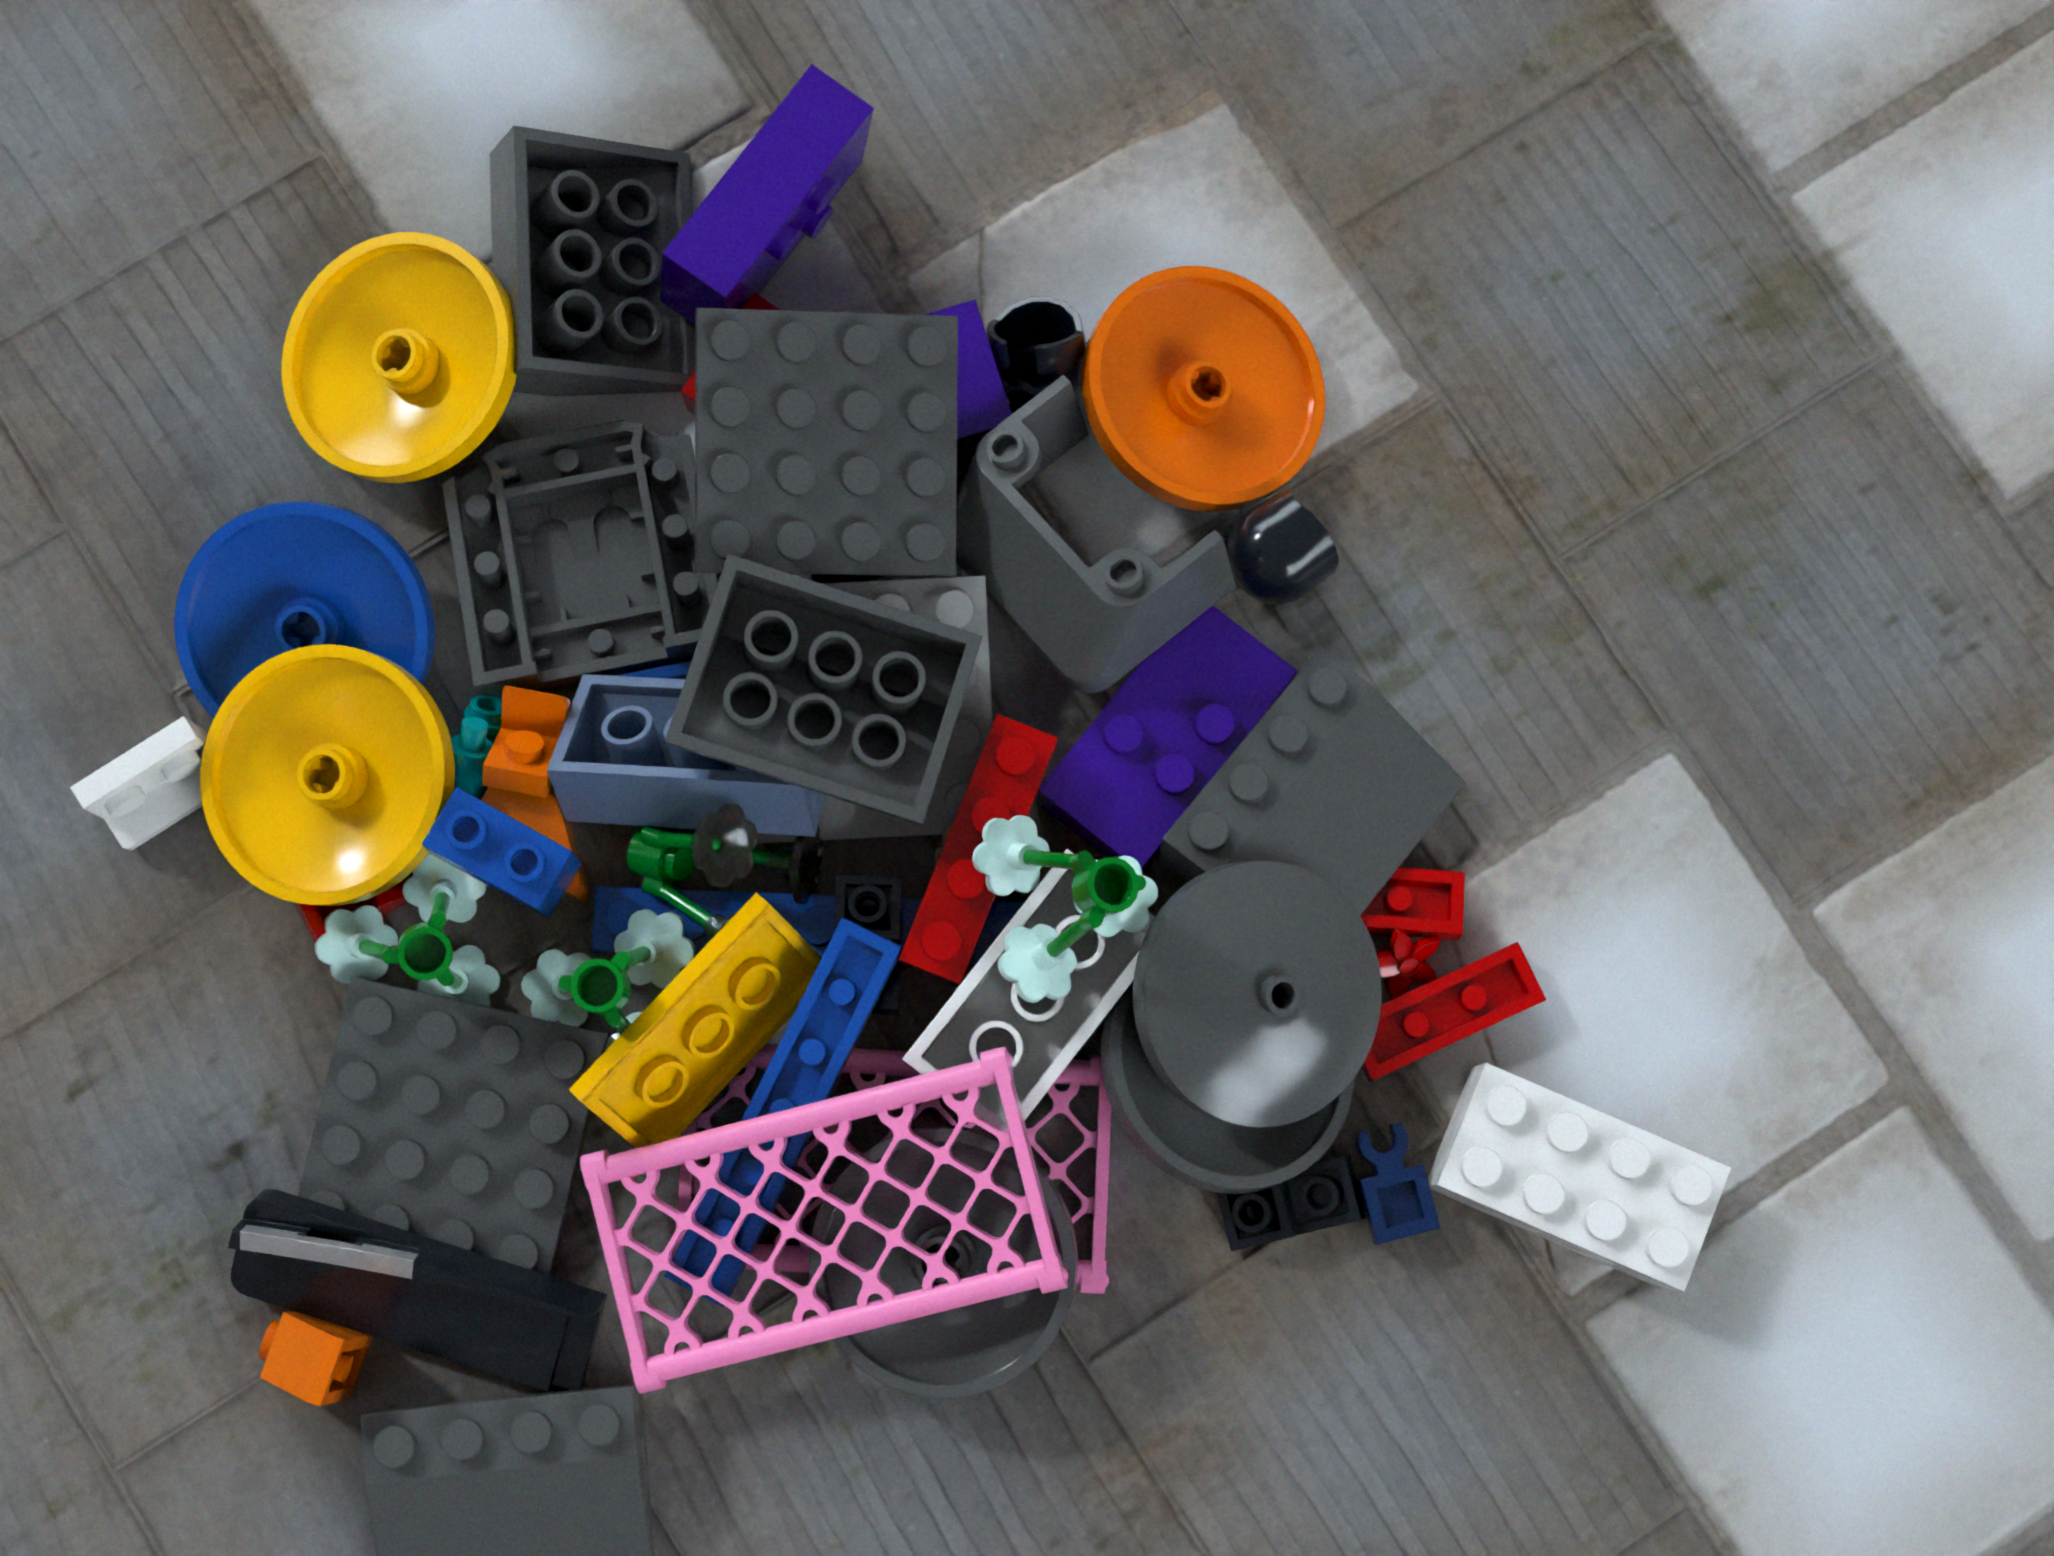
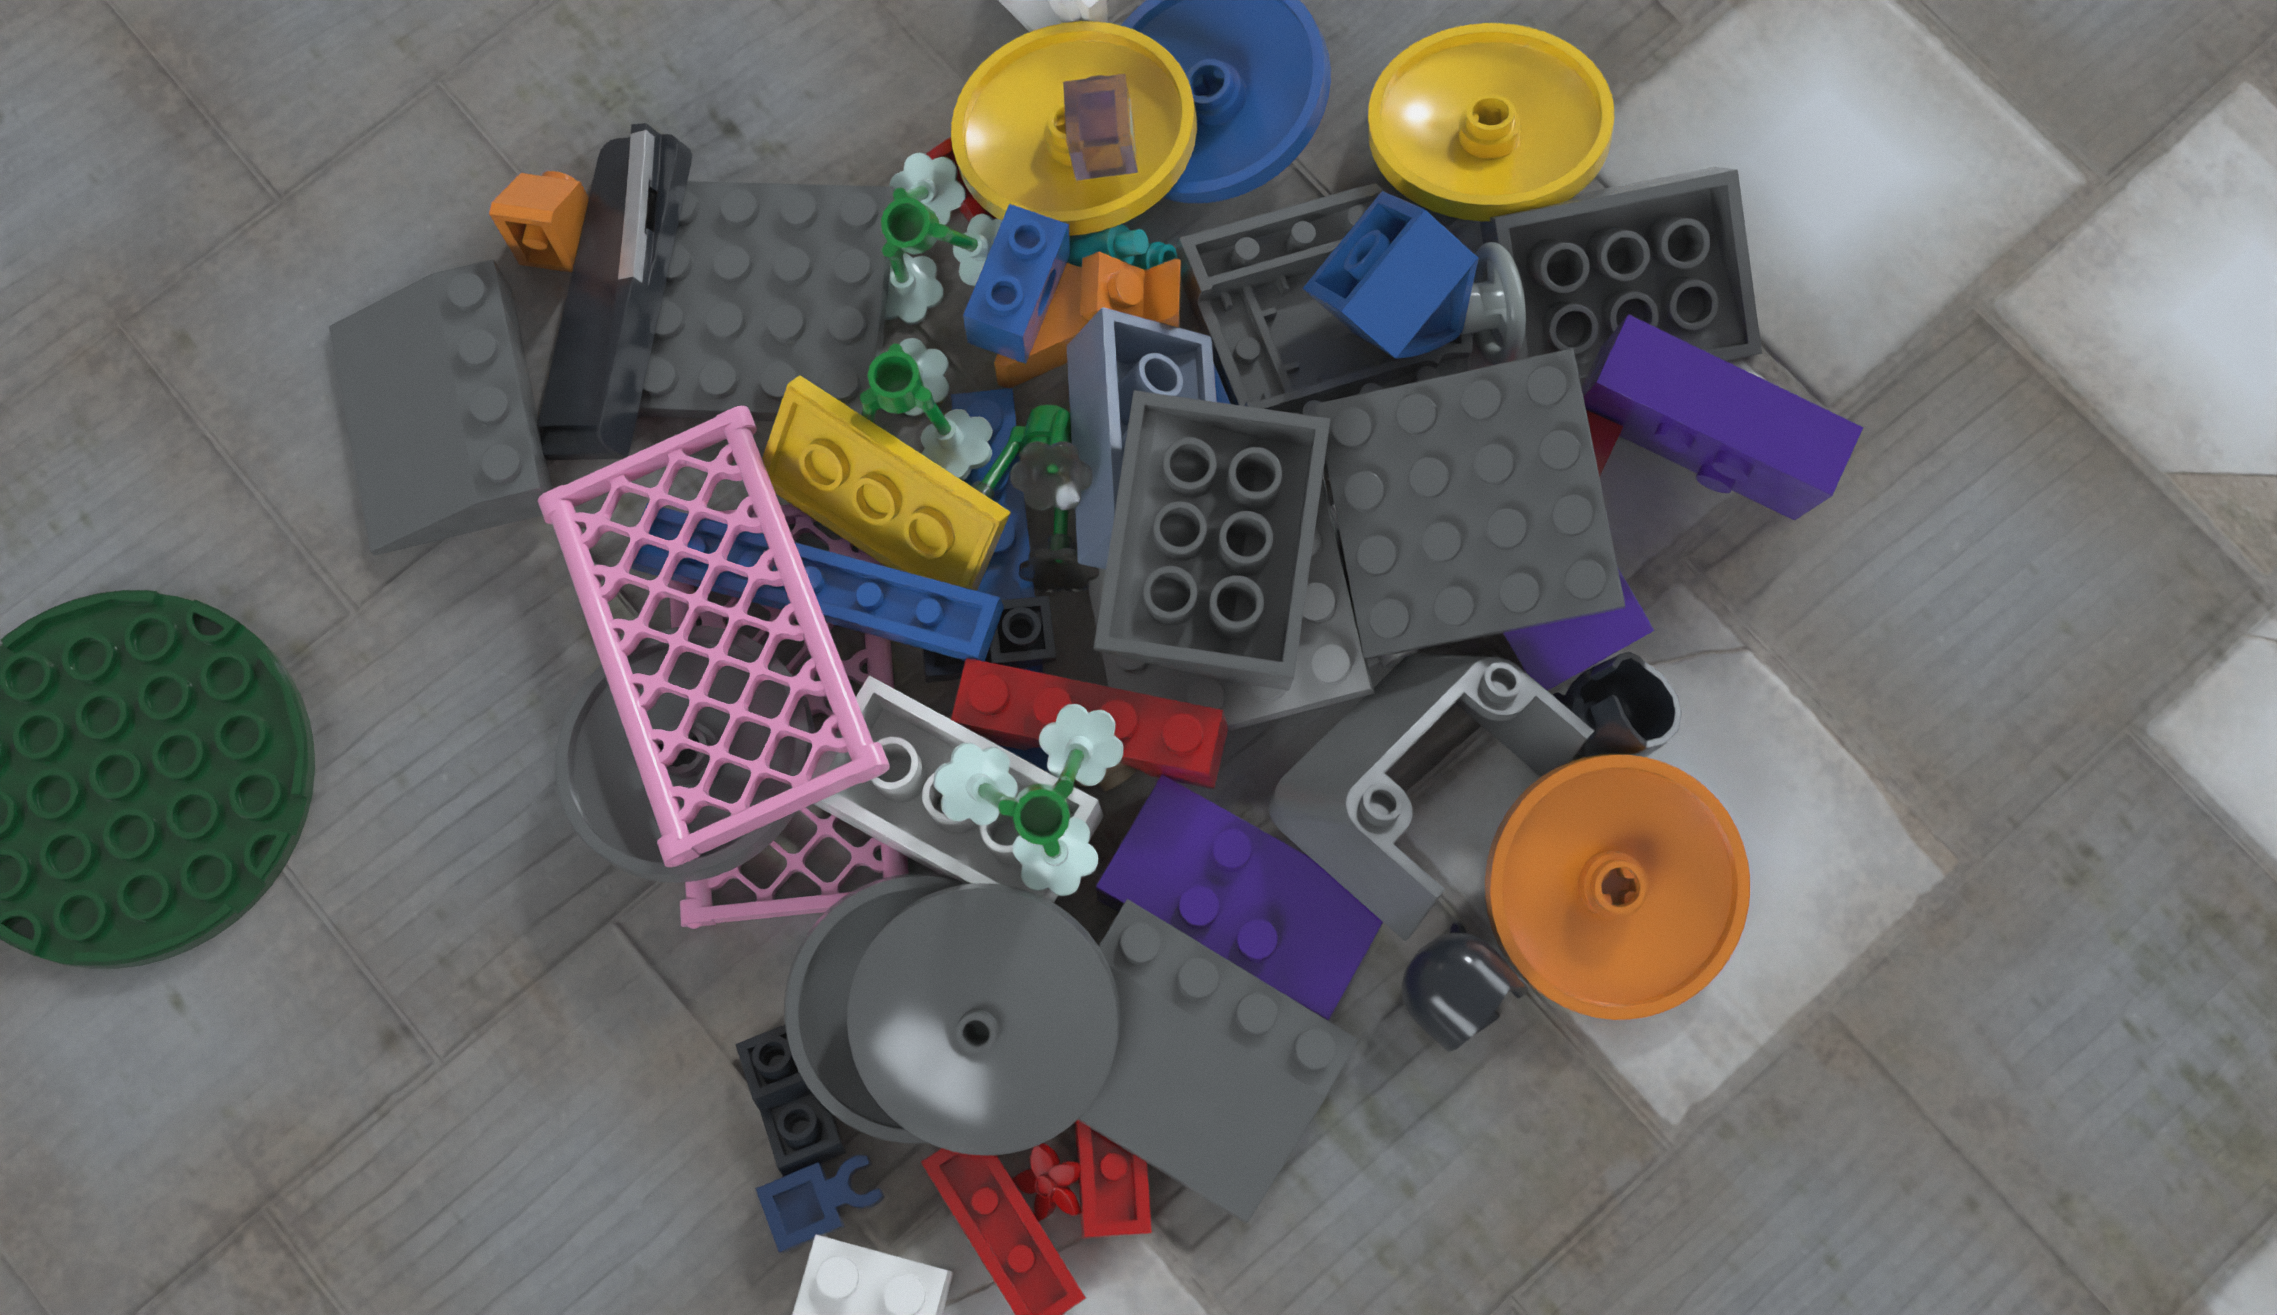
camera: 90 degrees right, 5 degrees down
none -> brick [1063,74,1138,181]
none -> blue piece [1302,191,1526,365]

